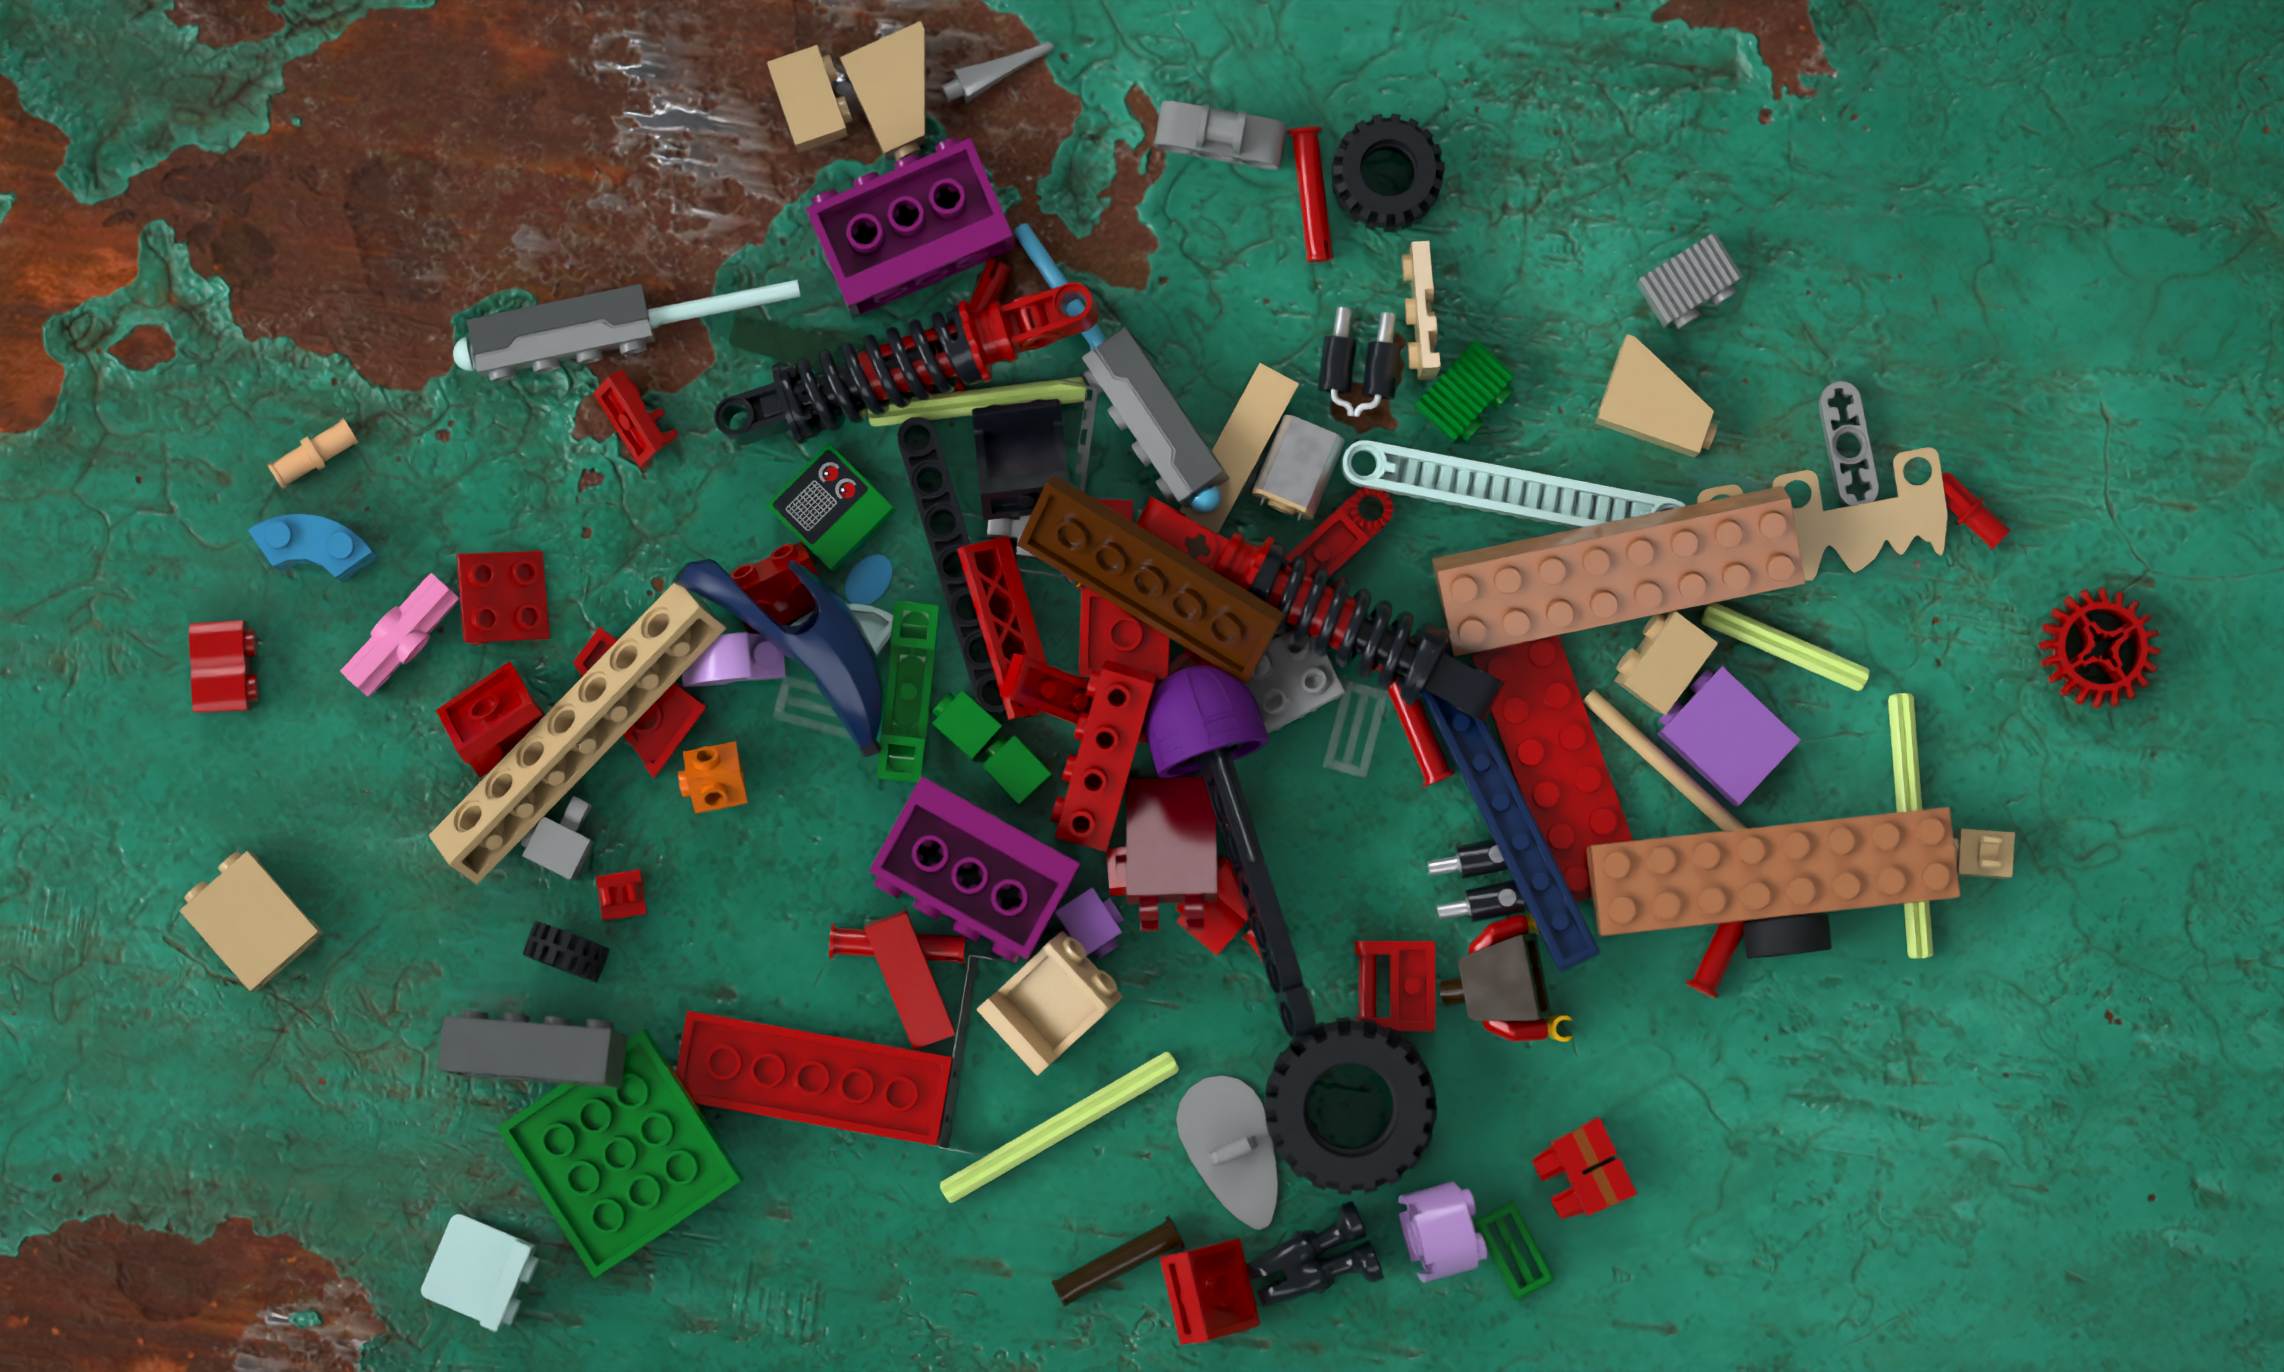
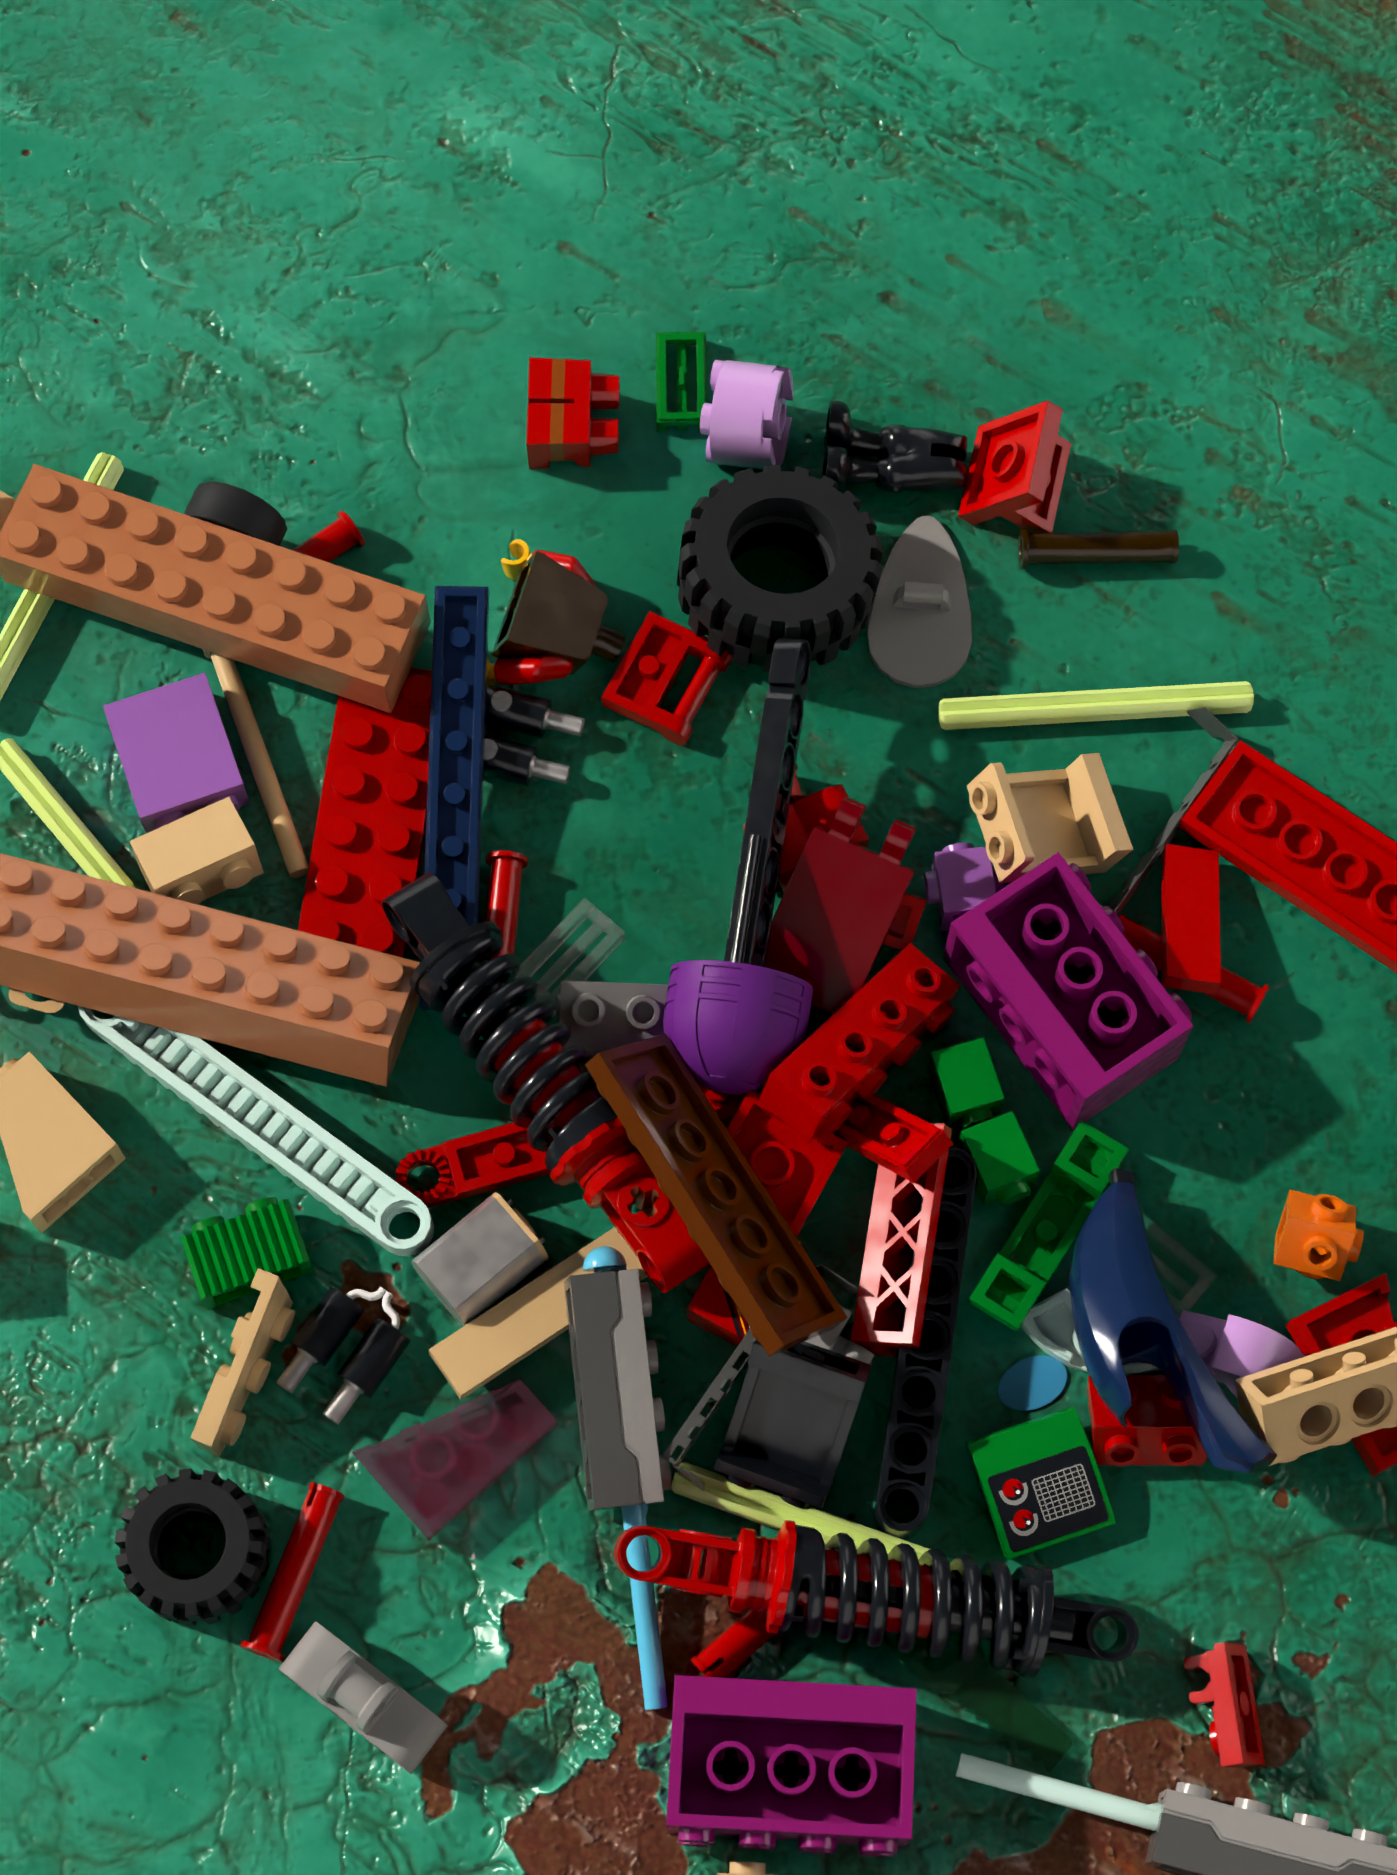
camera: 150 degrees left, 15 degrees down
none -> clear pink wing [352,1379,558,1541]

